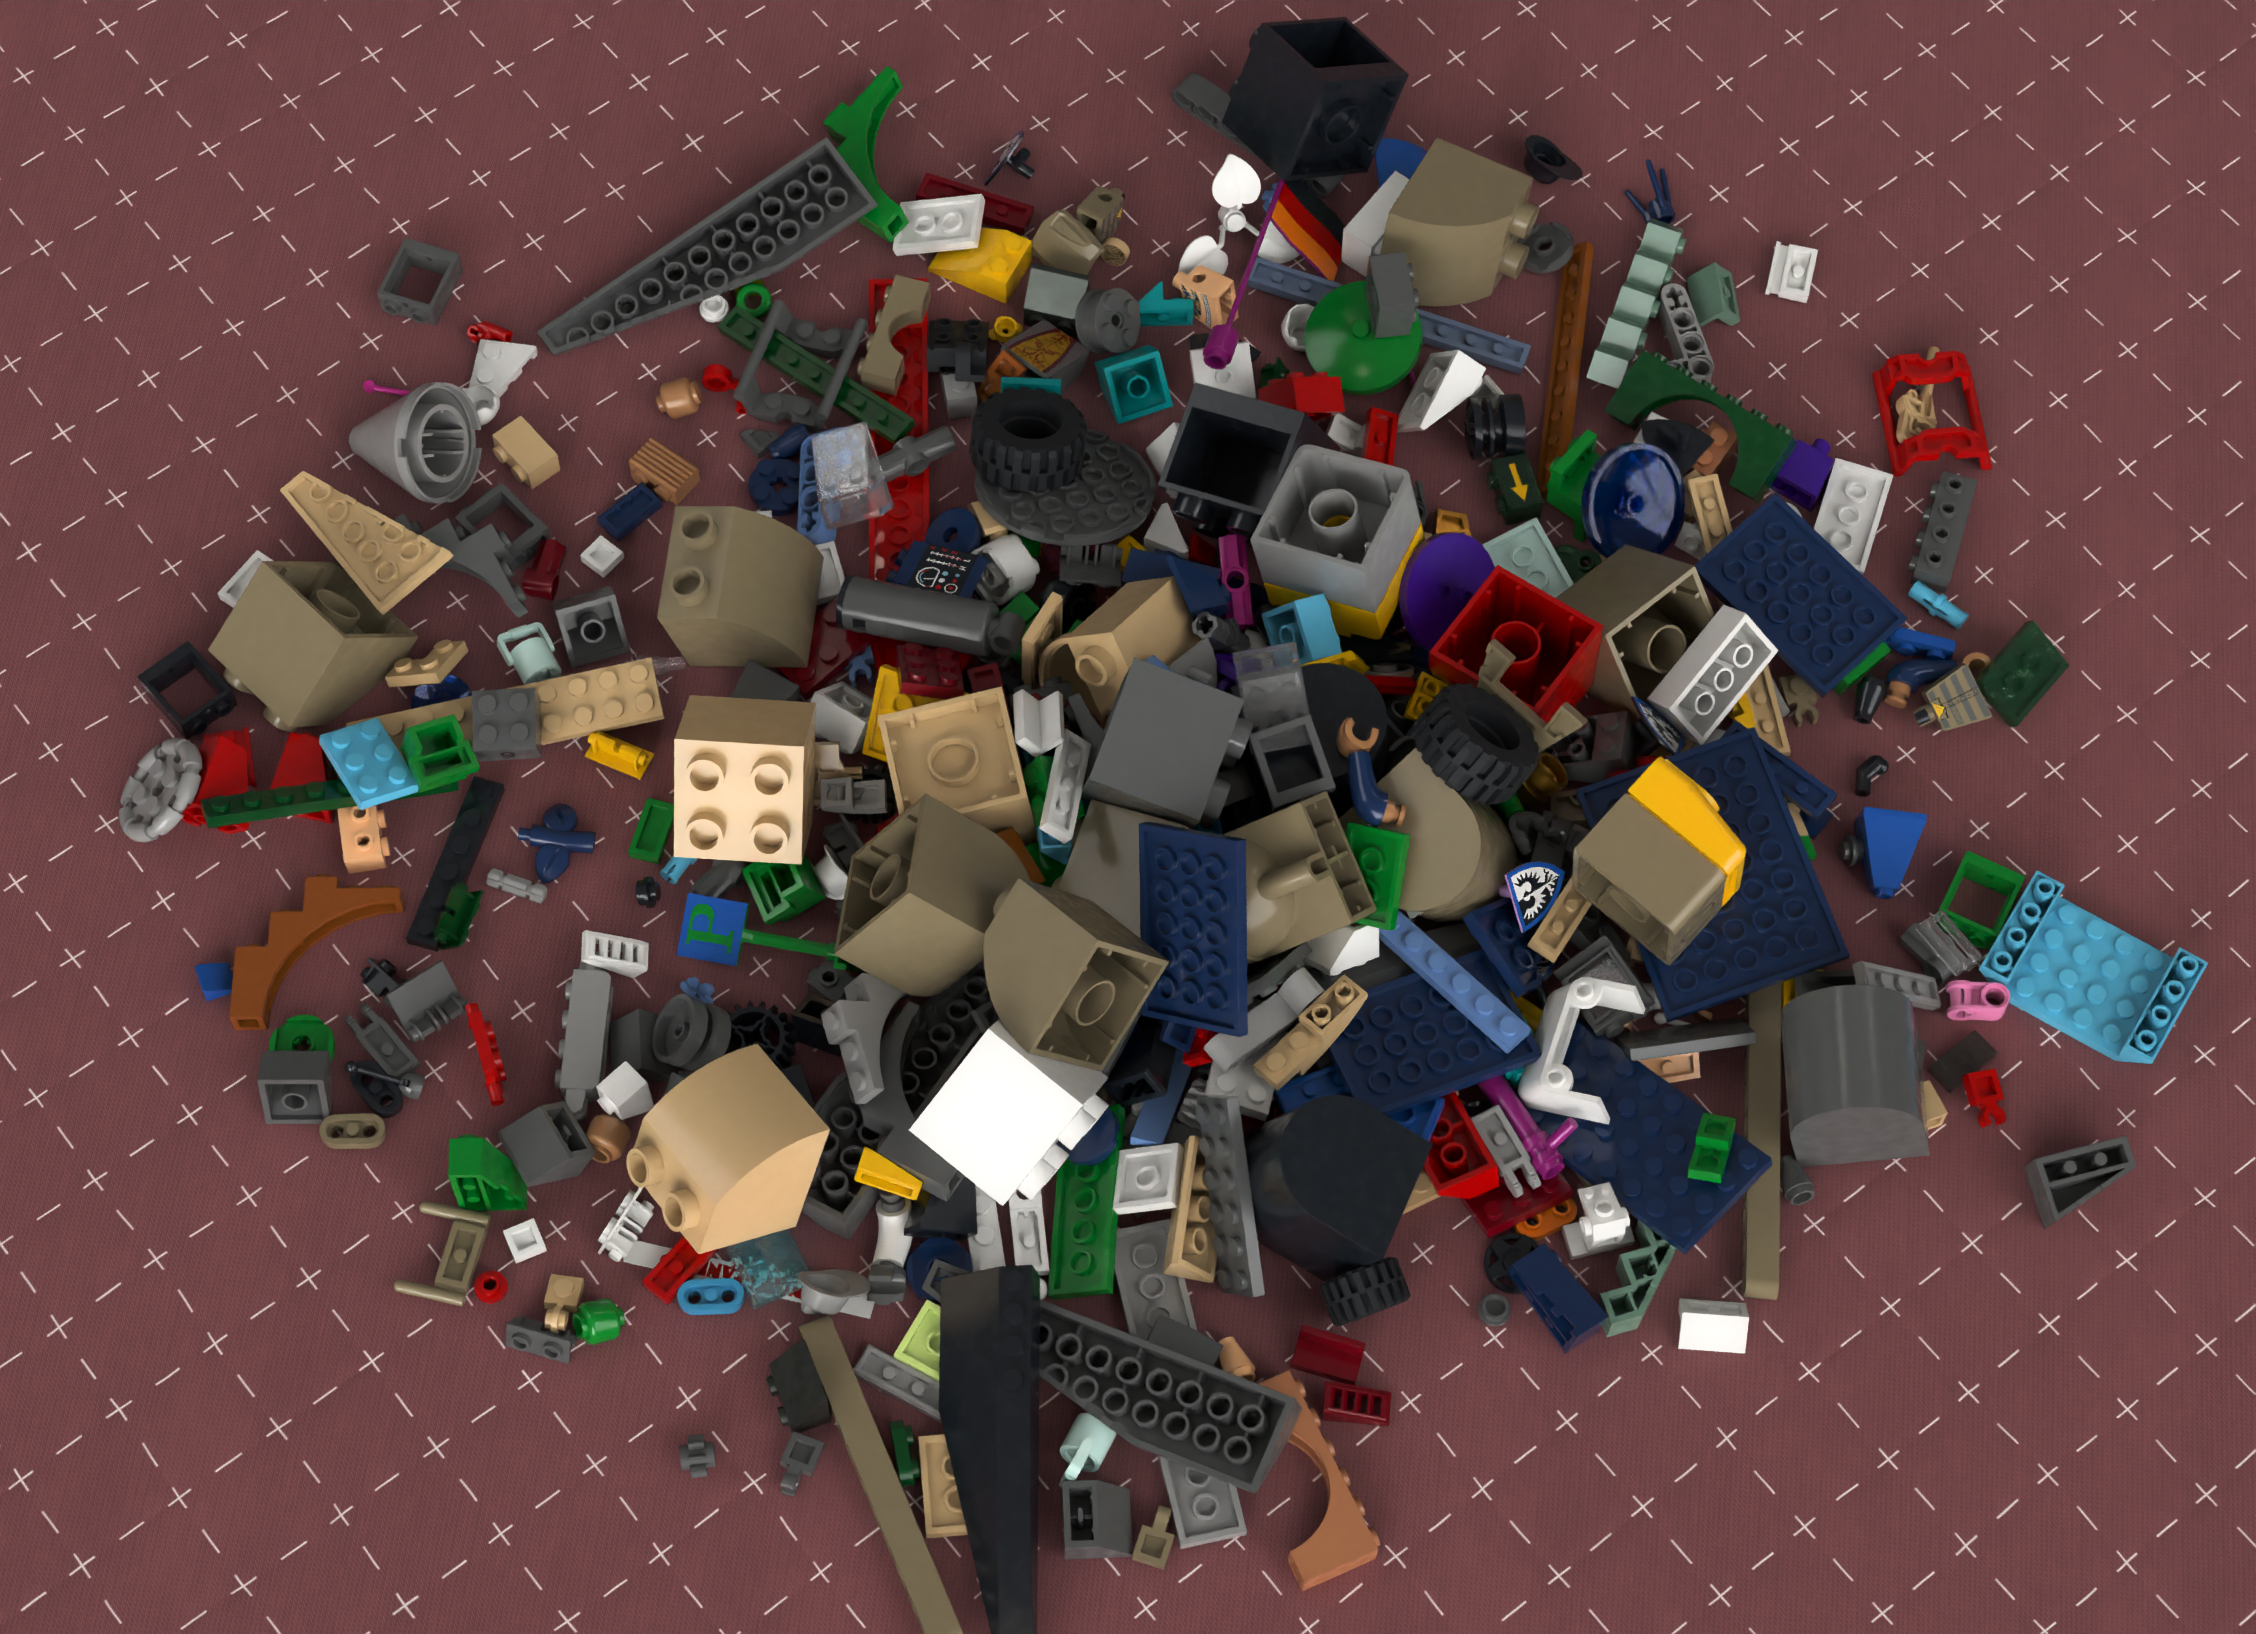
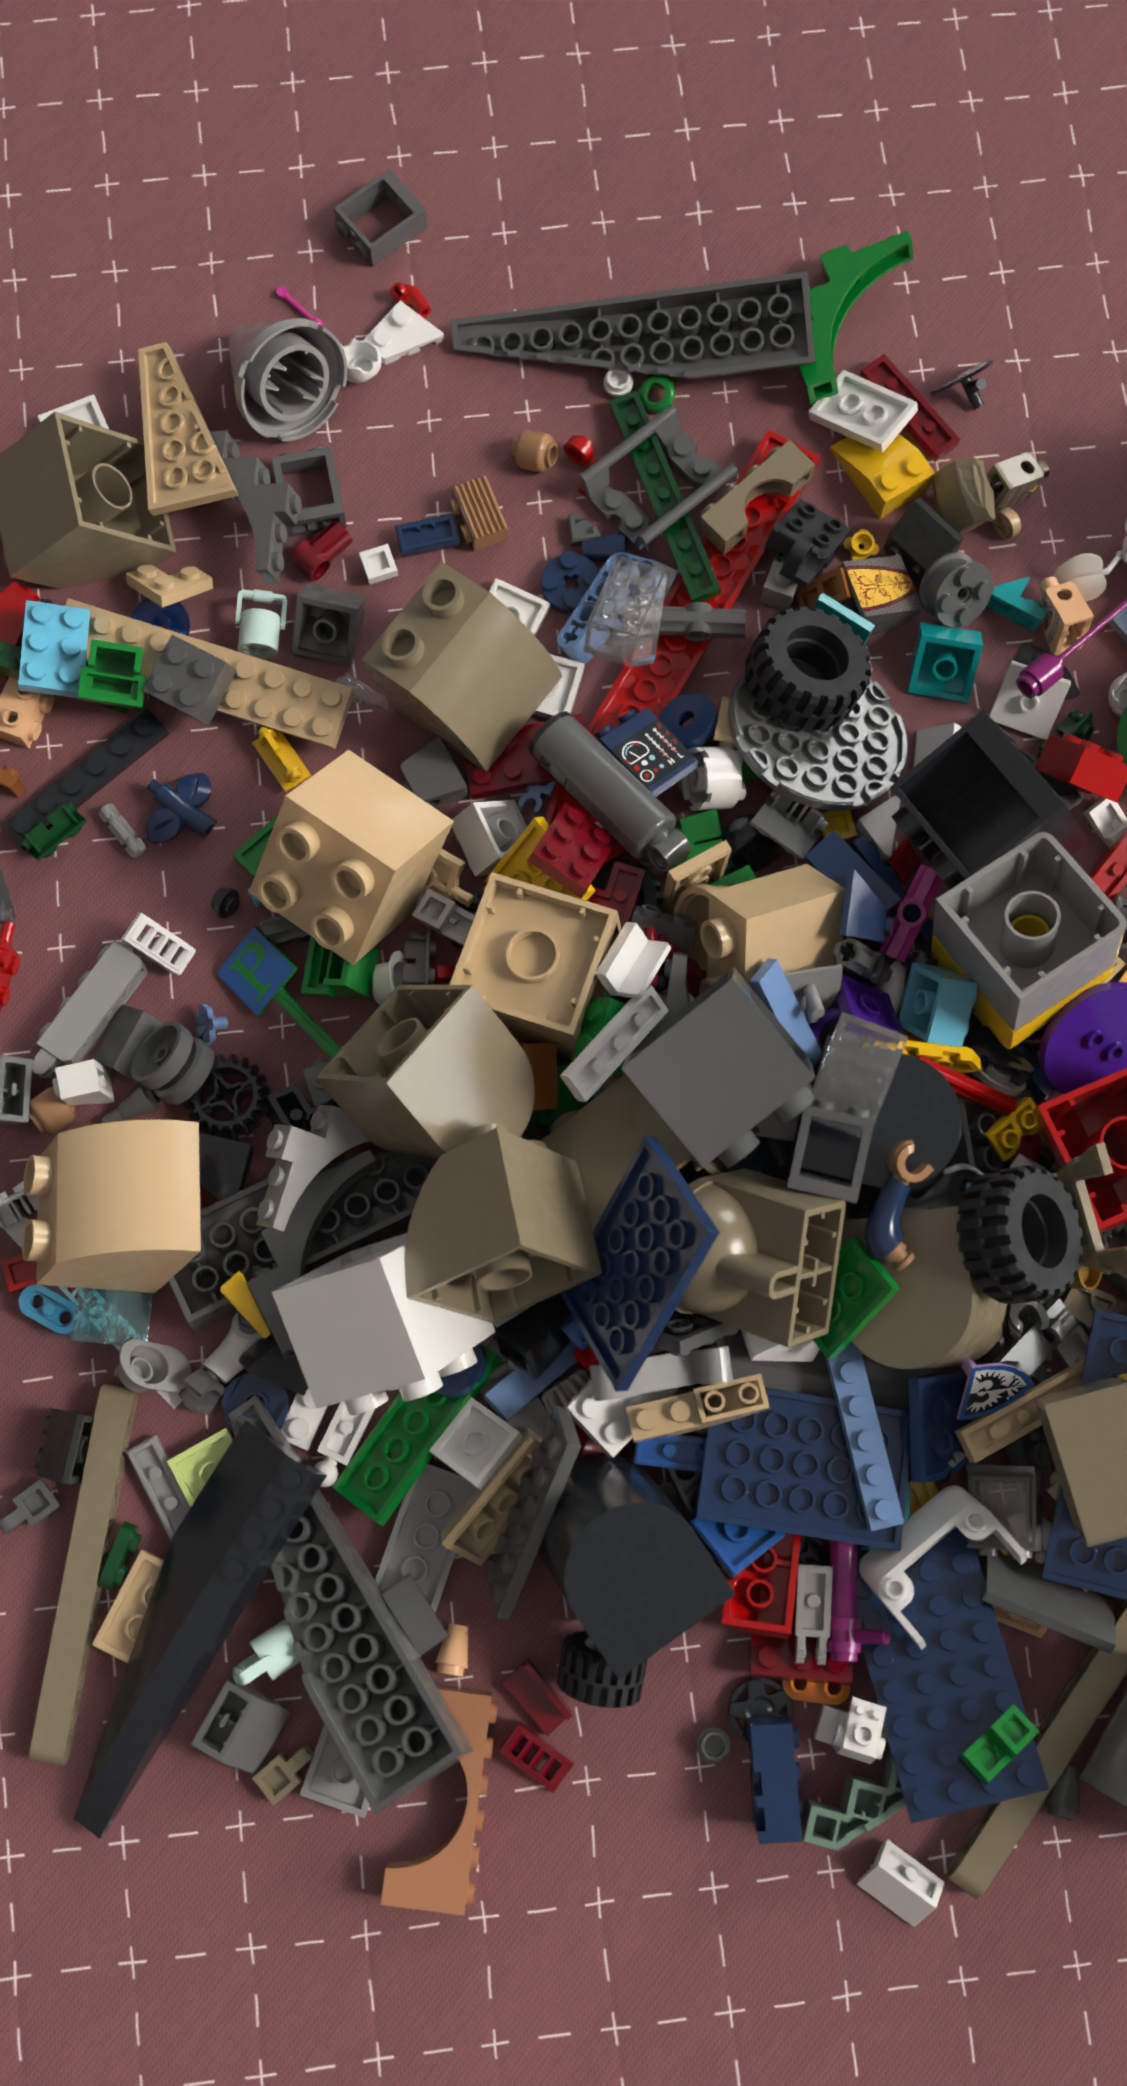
camera: 30 degrees right, 15 degrees up
tan brick [492,416,560,489] -> none

